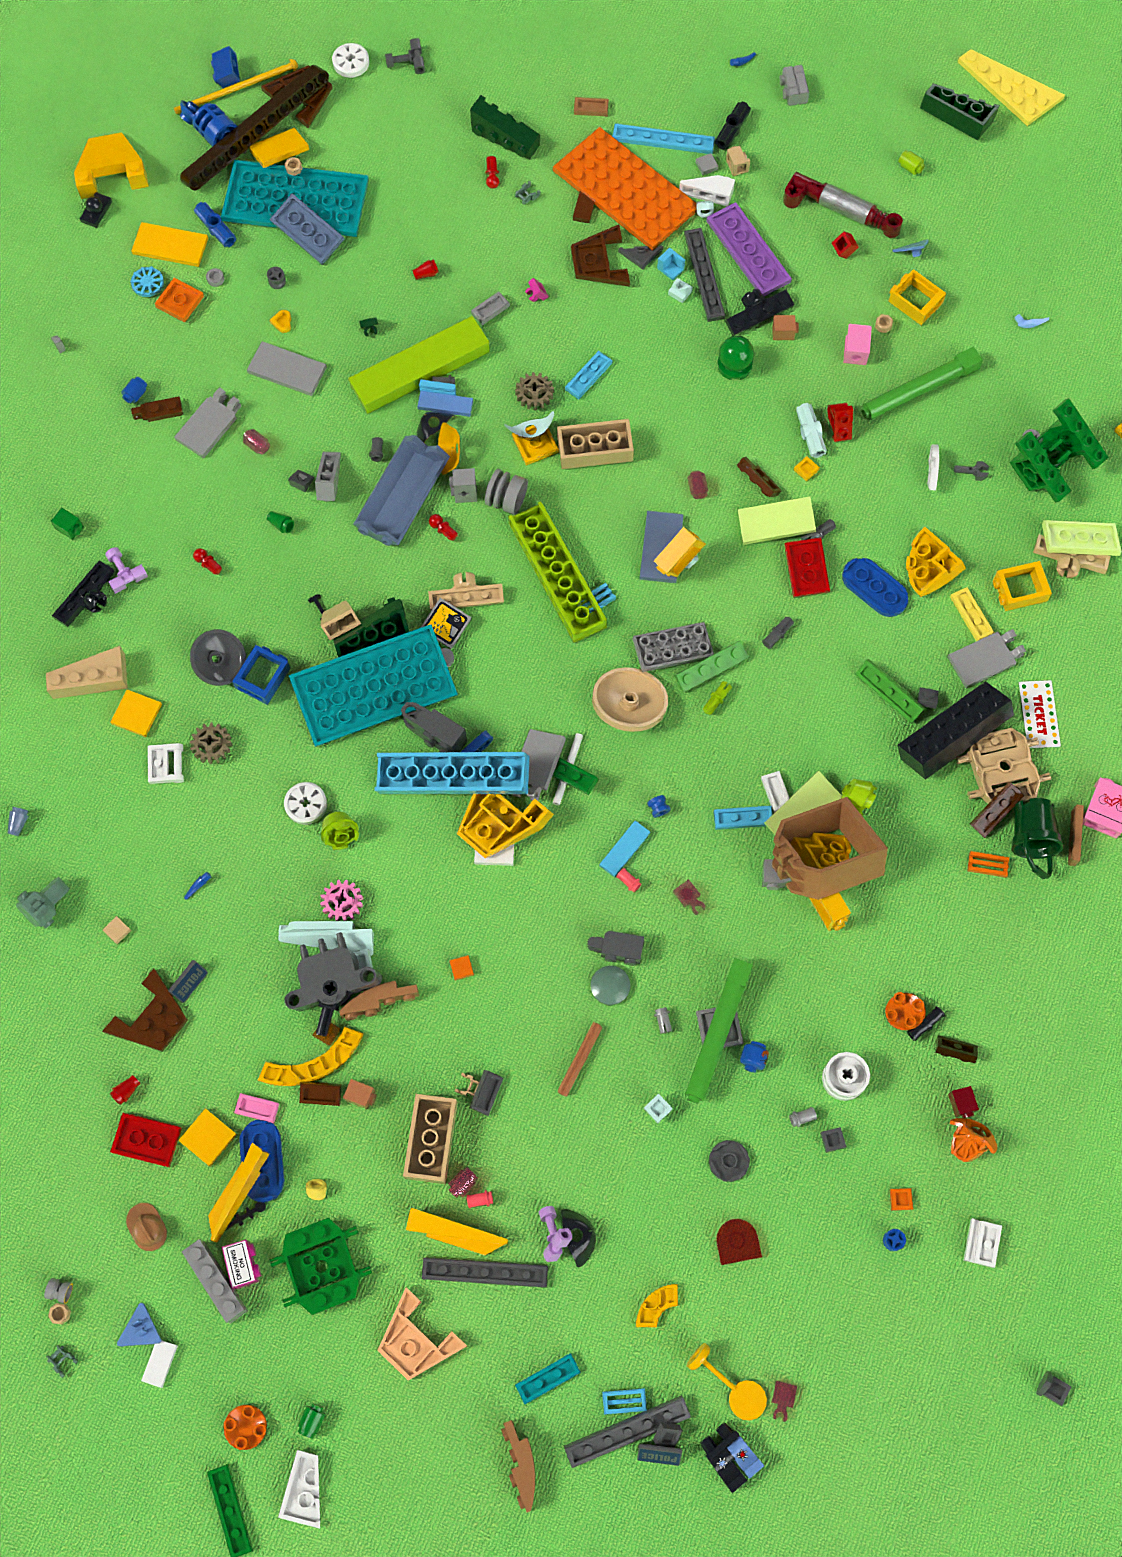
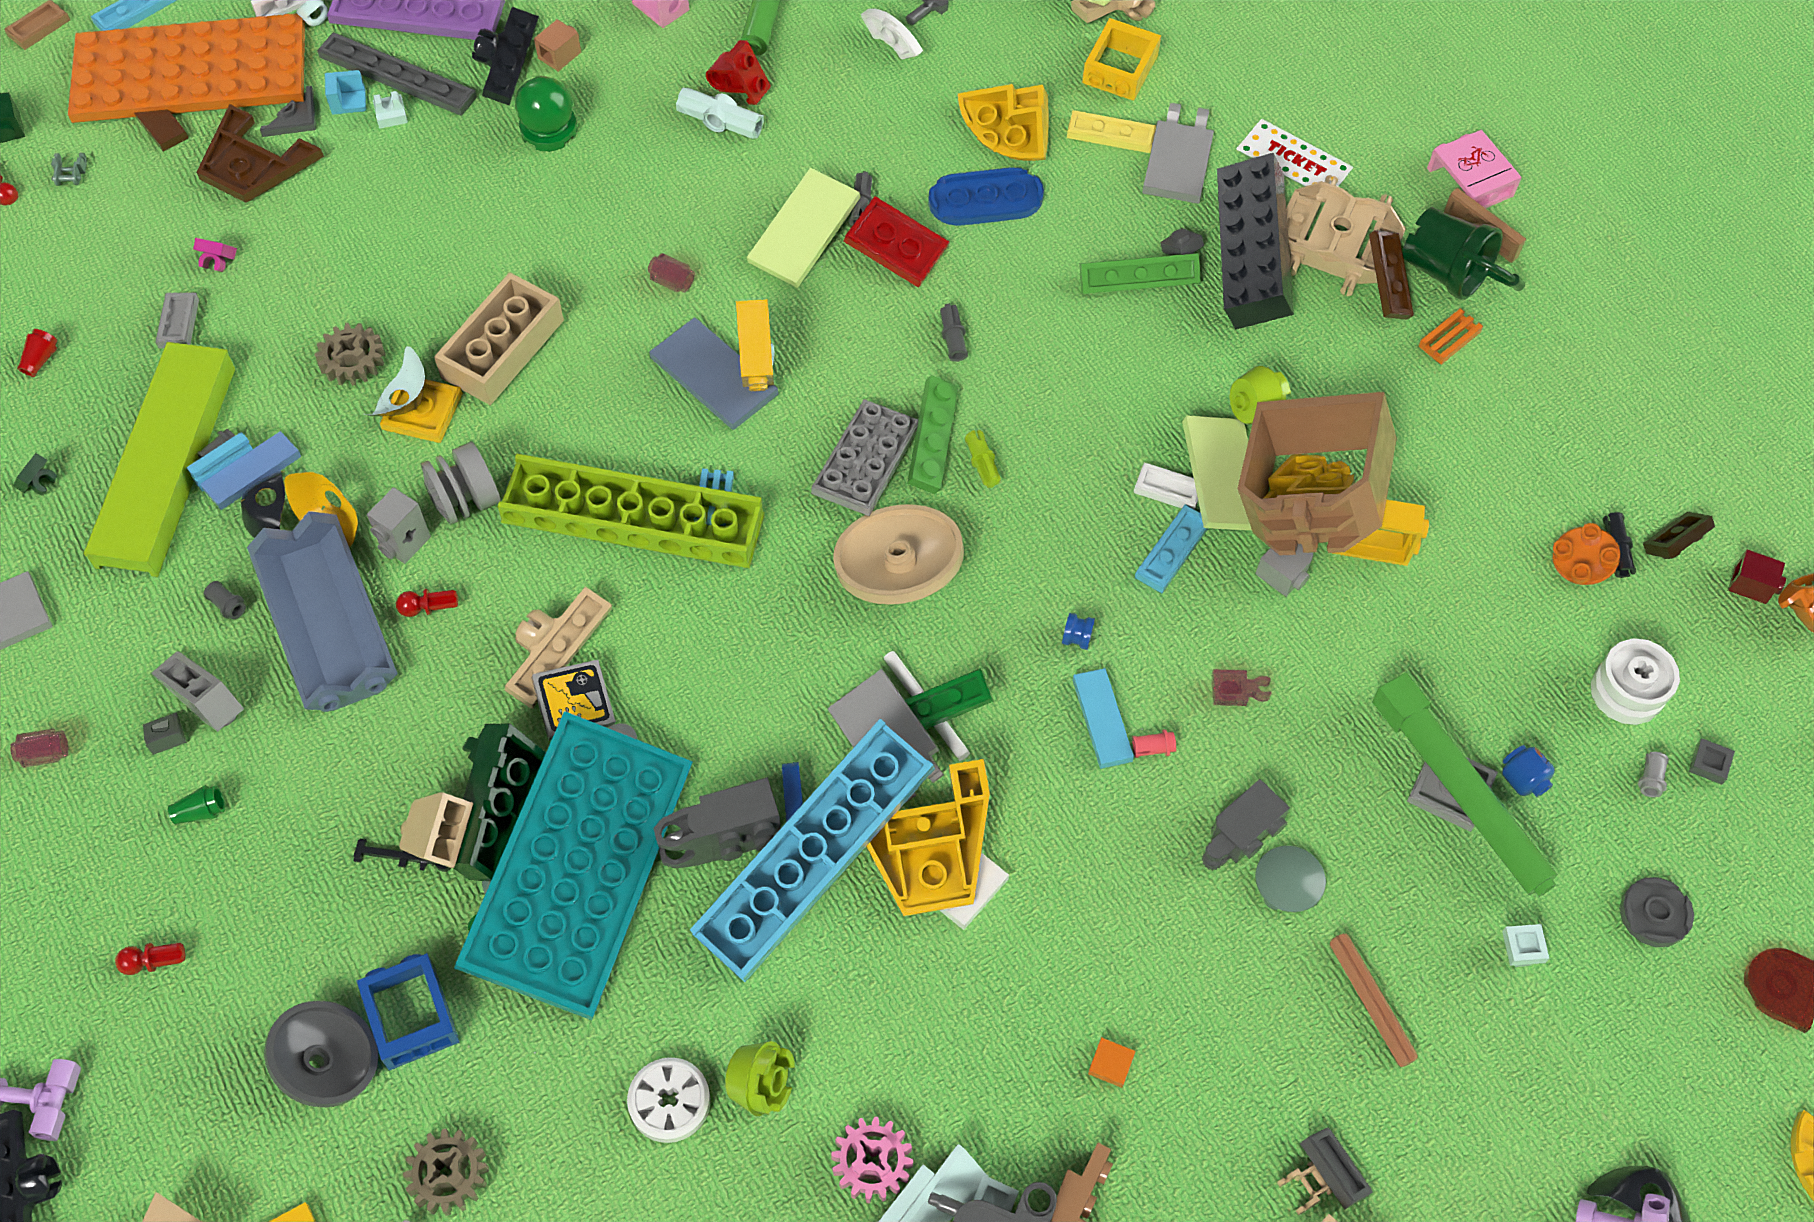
camera: 55 degrees left, 10 degrees down
medium azure tile [565,351,612,400] -> none
light grey pin [654,1007,673,1034] -> none
reddish brown hinge [737,457,781,497] -> none
yellow tile [794,456,820,482] -> none

